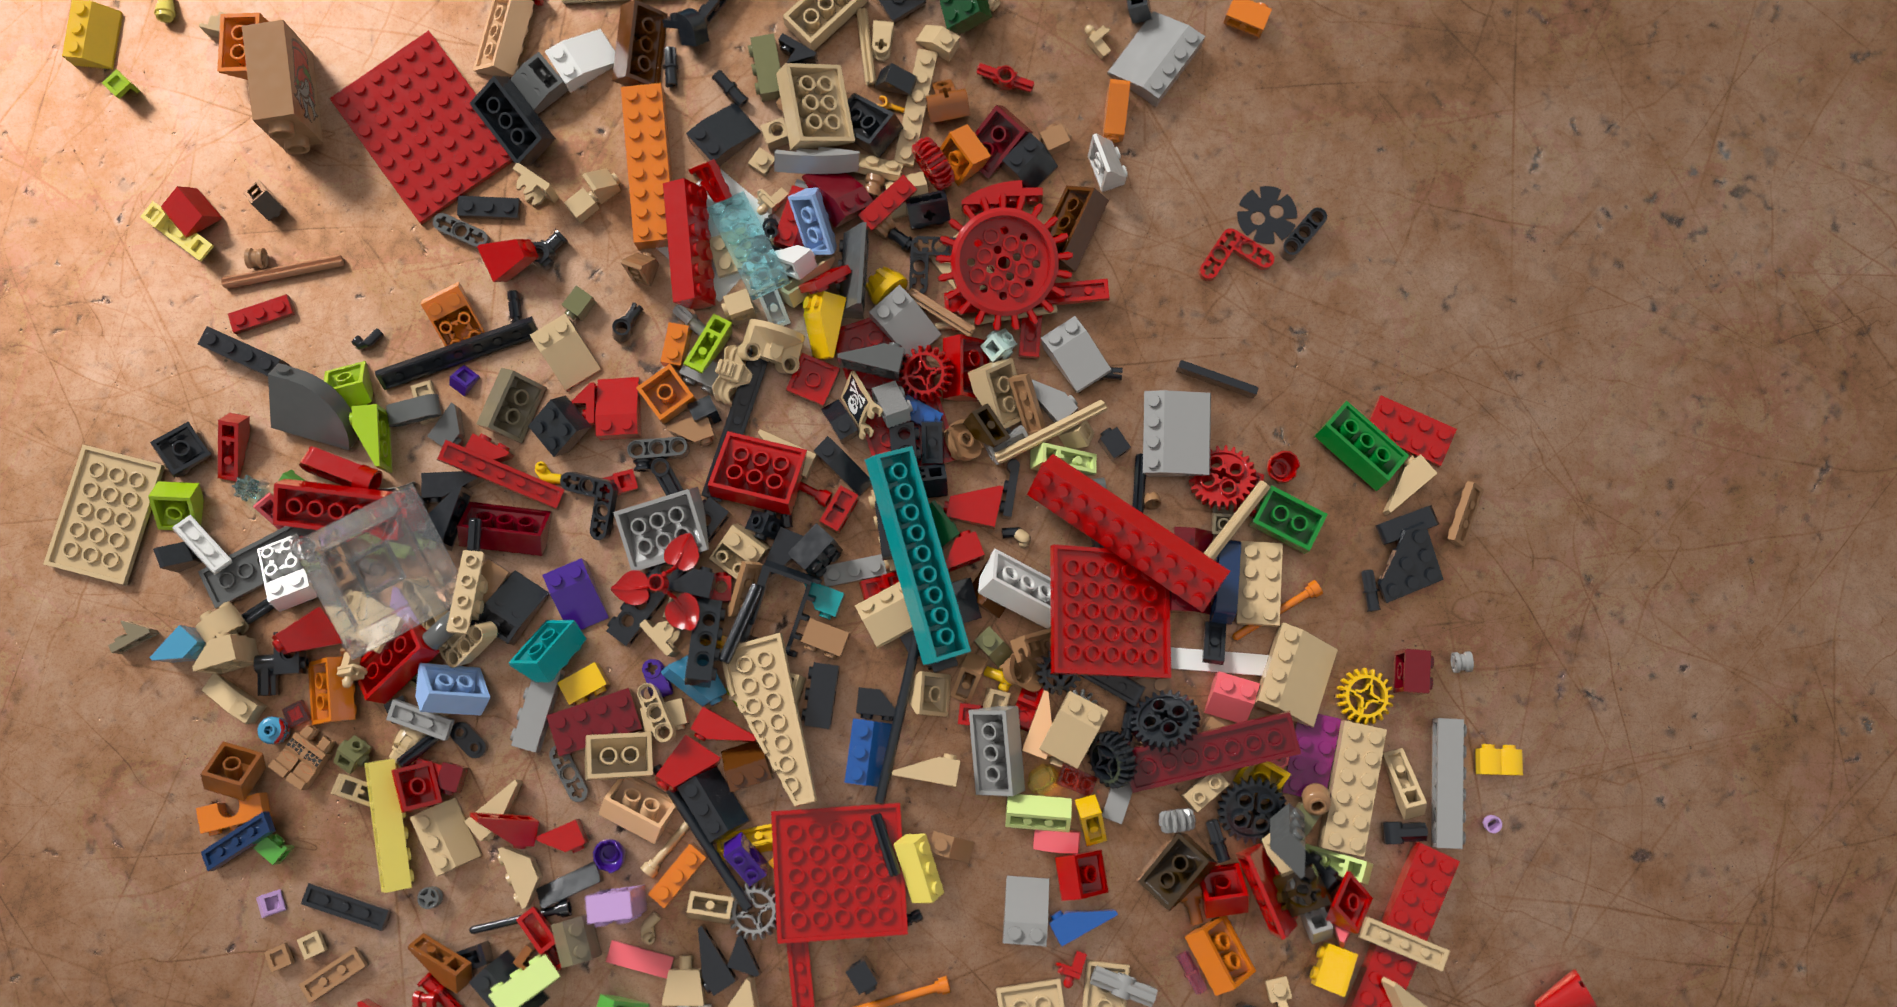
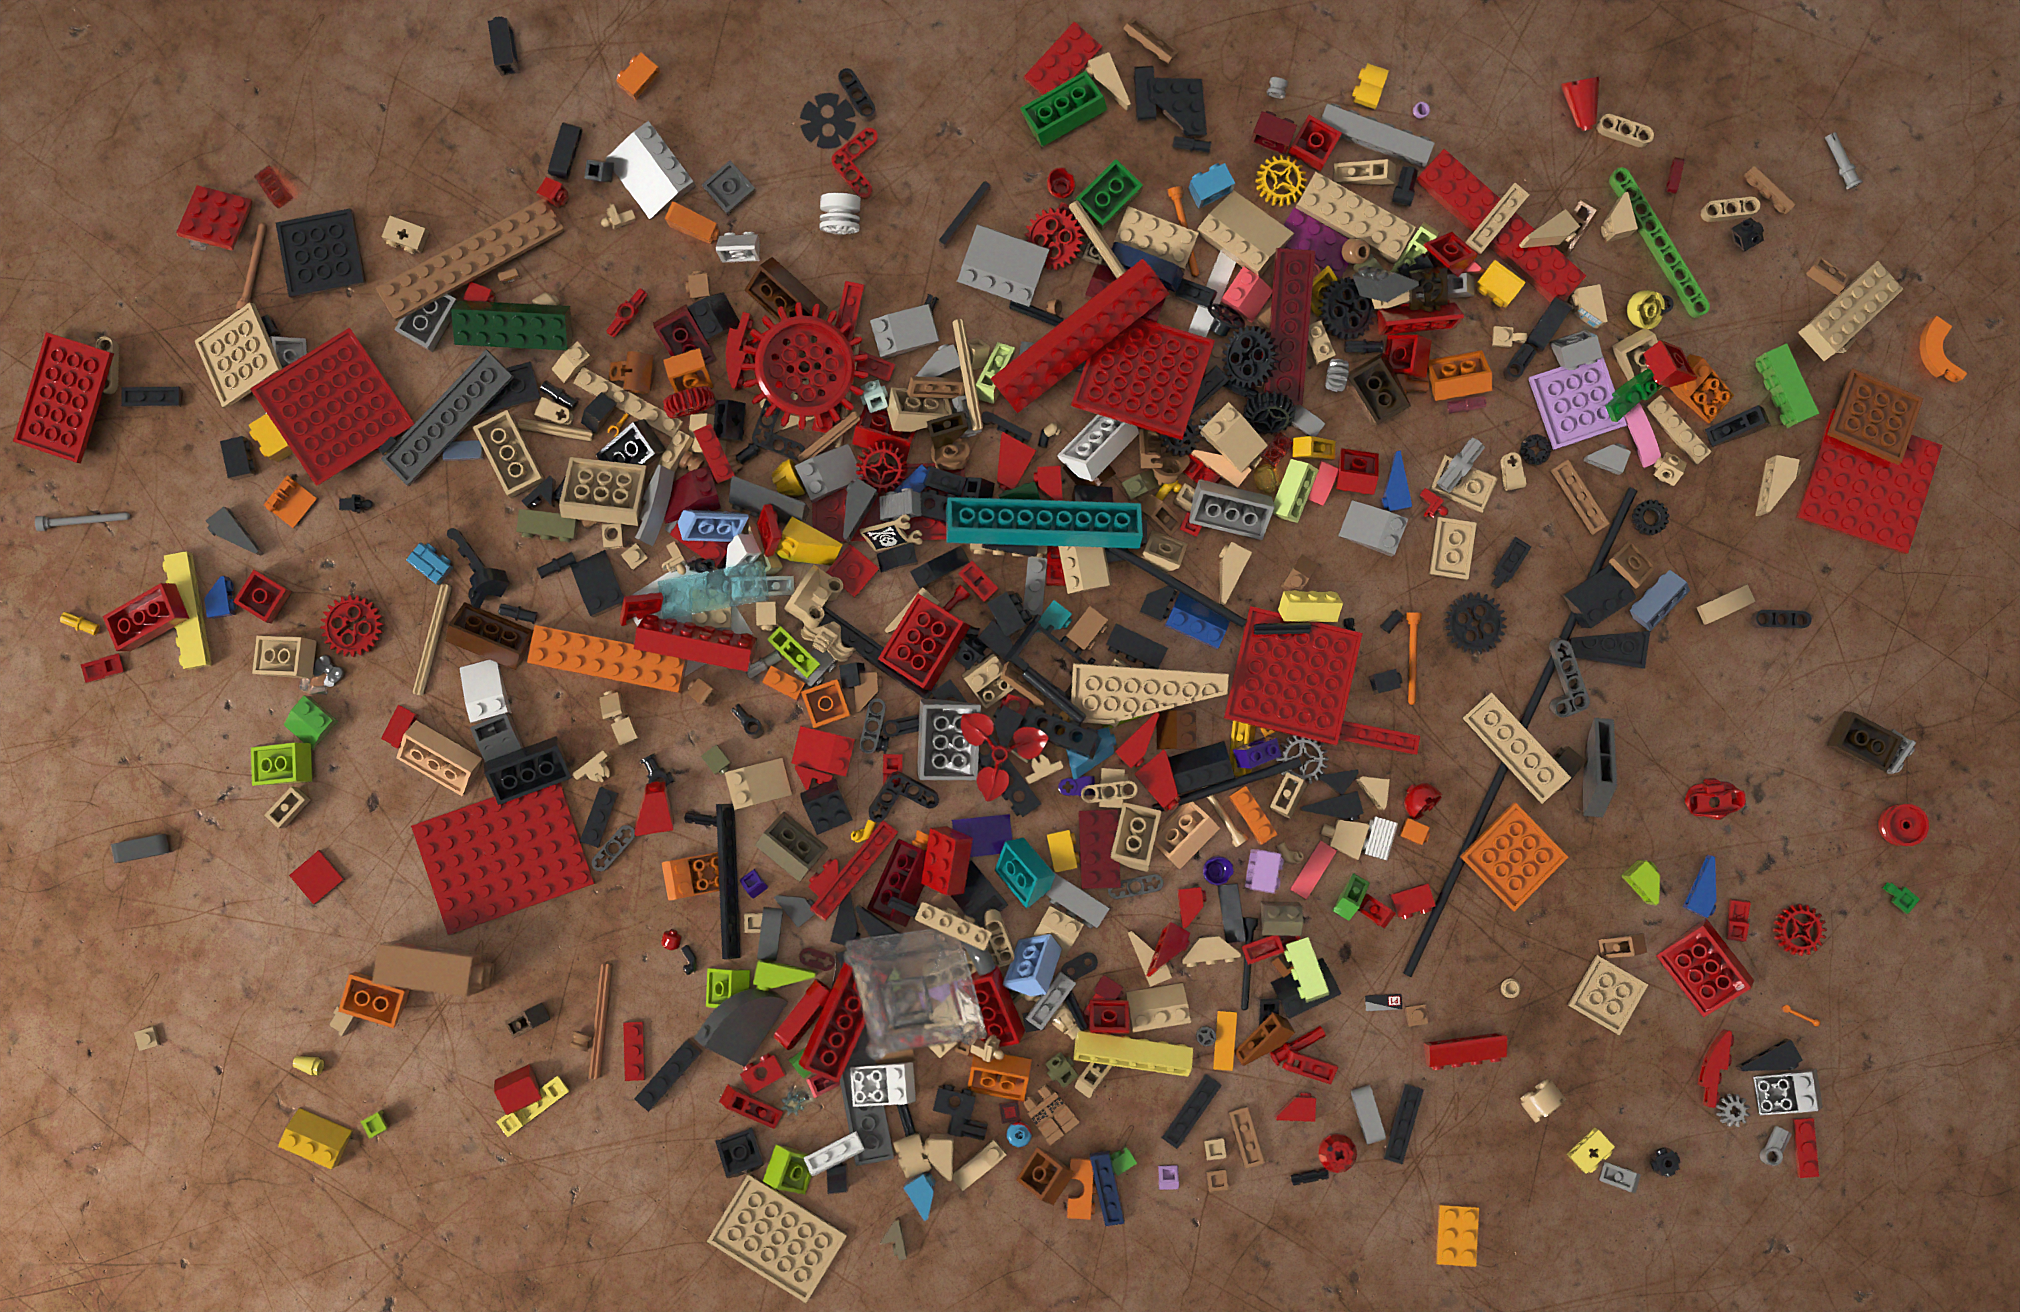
camera: 70 degrees left, 5 degrees up
red slope [272,606,344,654] -> none
black brick [1098,427,1131,462] -> none
none -> black pin [540,380,578,411]
none -> red piece [661,929,682,950]
none -> dark grey plate [702,160,756,215]
none -> red brick [740,1053,787,1094]
none -> dark red beam [799,948,835,971]
none -> white wheel [820,193,860,234]
none -> orange wheel [911,830,929,851]
none -> red brick [921,826,973,896]
none -> tan slope [1032,905,1084,957]
none -> dark azure brick [1188,163,1235,209]
none -> black wheel [1208,303,1245,336]
none -> light orange tile [1213,1010,1237,1071]
none -> red slope [1288,115,1342,172]
none -> black pin [1380,609,1404,634]

